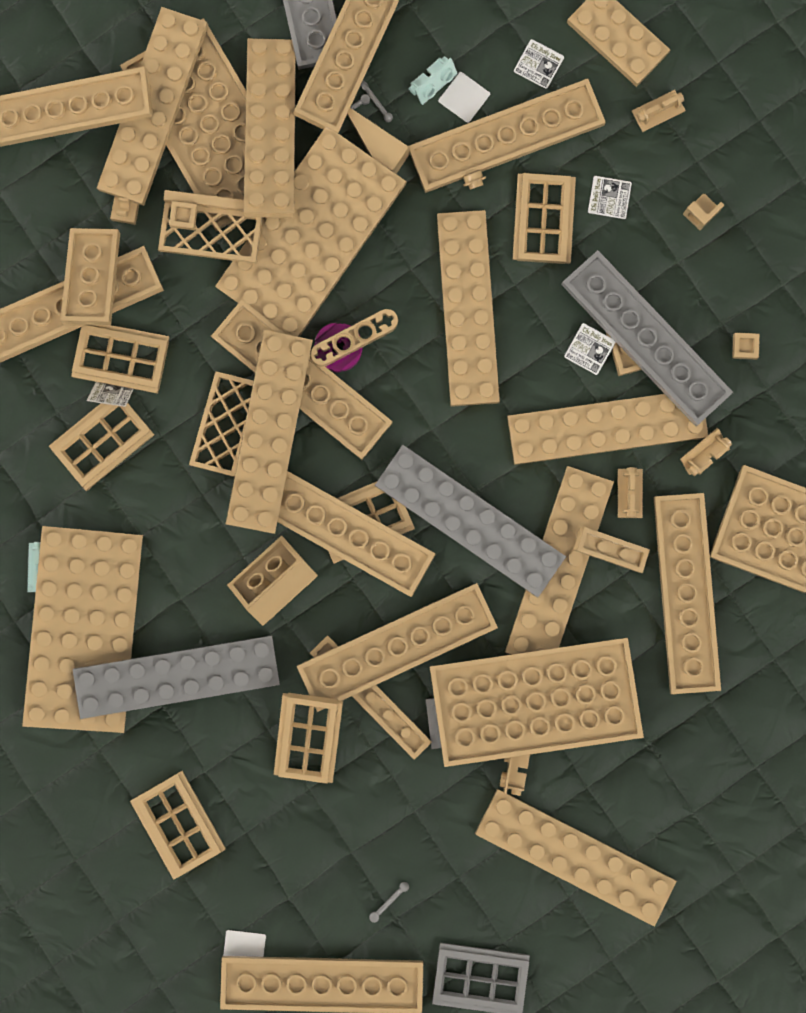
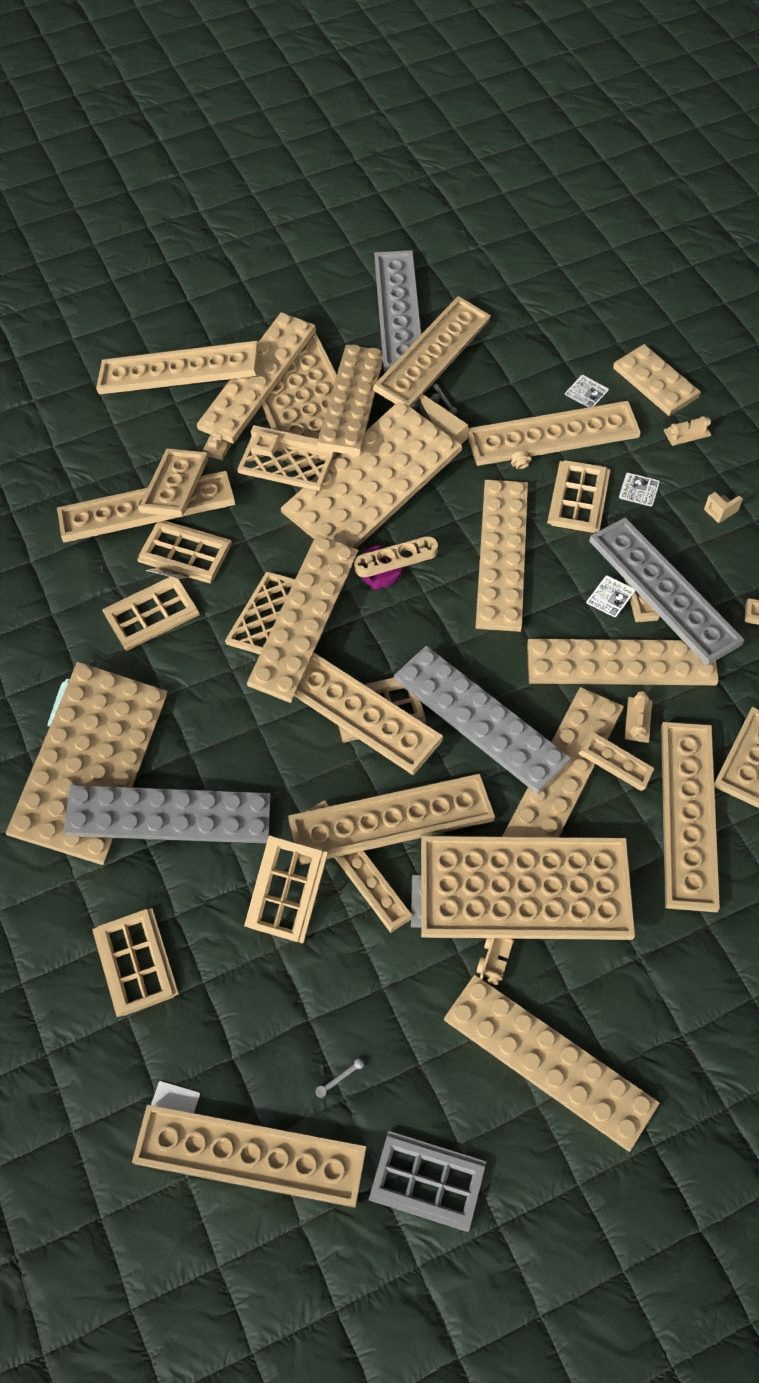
camera: 10 degrees right, 25 degrees down
tan plate [211,299,393,460] -> none
tan slope [227,536,318,626] -> none
light aqua hinge [409,56,458,105] -> none
white sticker [438,72,490,123] -> none
tan hinge [680,428,732,476] -> none

